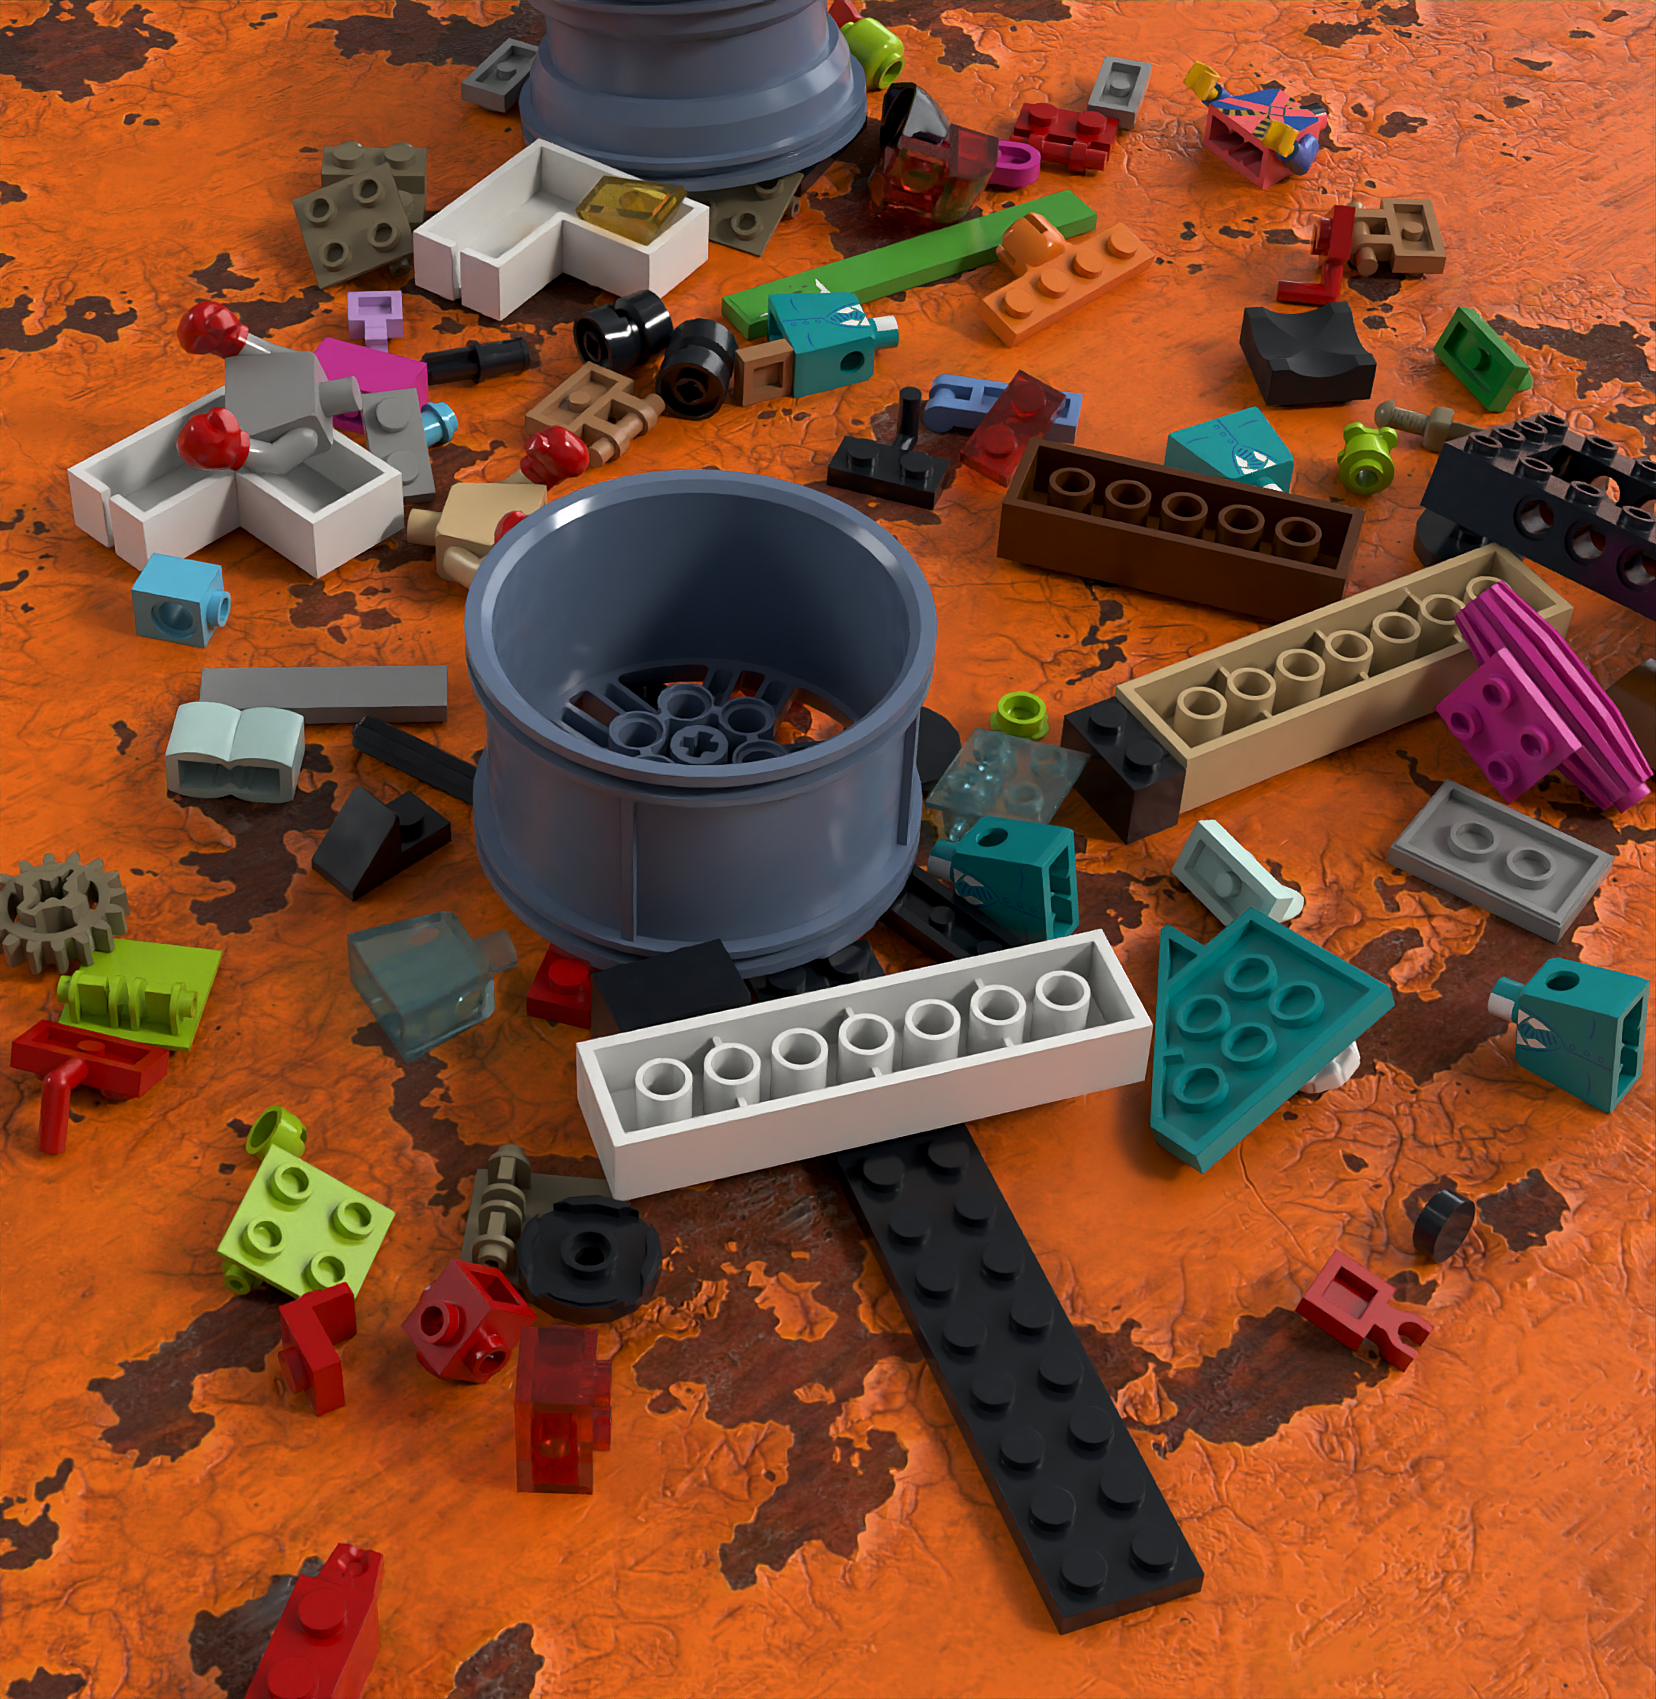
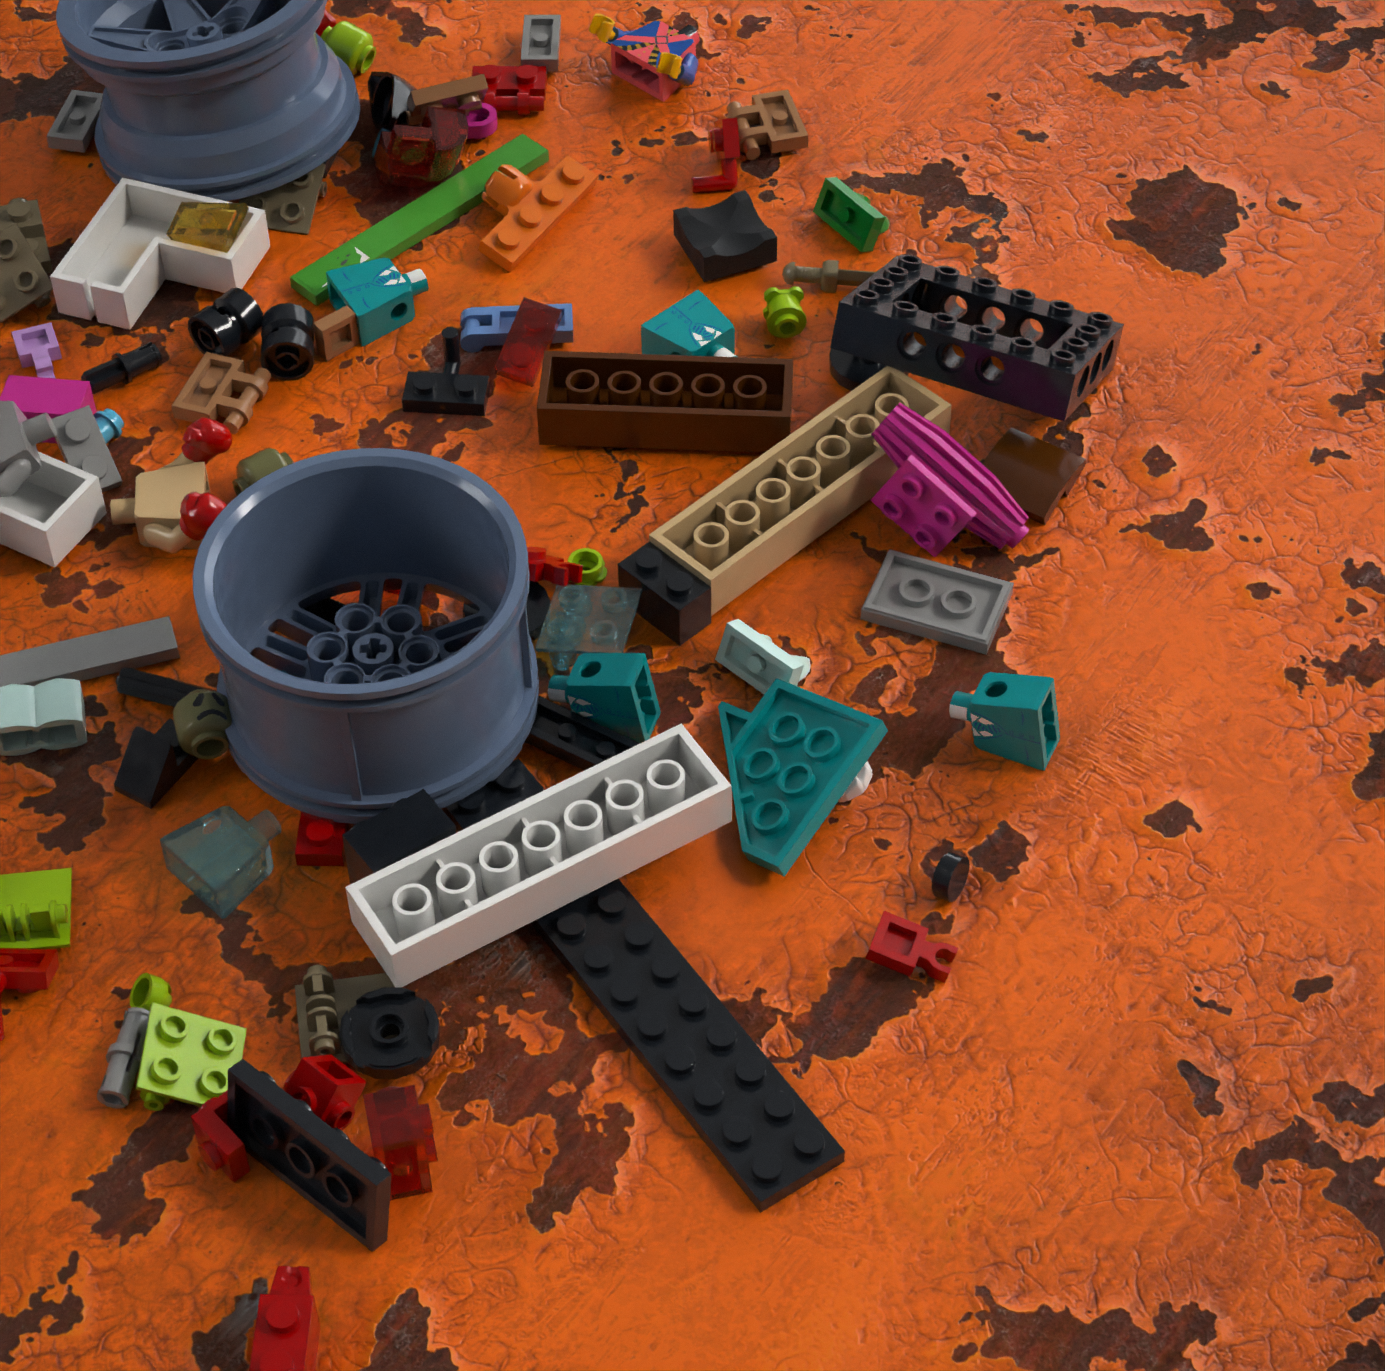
camera: 10 degrees left, 5 degrees up
none -> light grey pin [97,1007,149,1108]
none -> olive head [173,689,232,759]
none -> black plate [227,1059,392,1252]
none -> medium nougat plate [405,74,488,127]
none -> red plate [527,547,583,586]

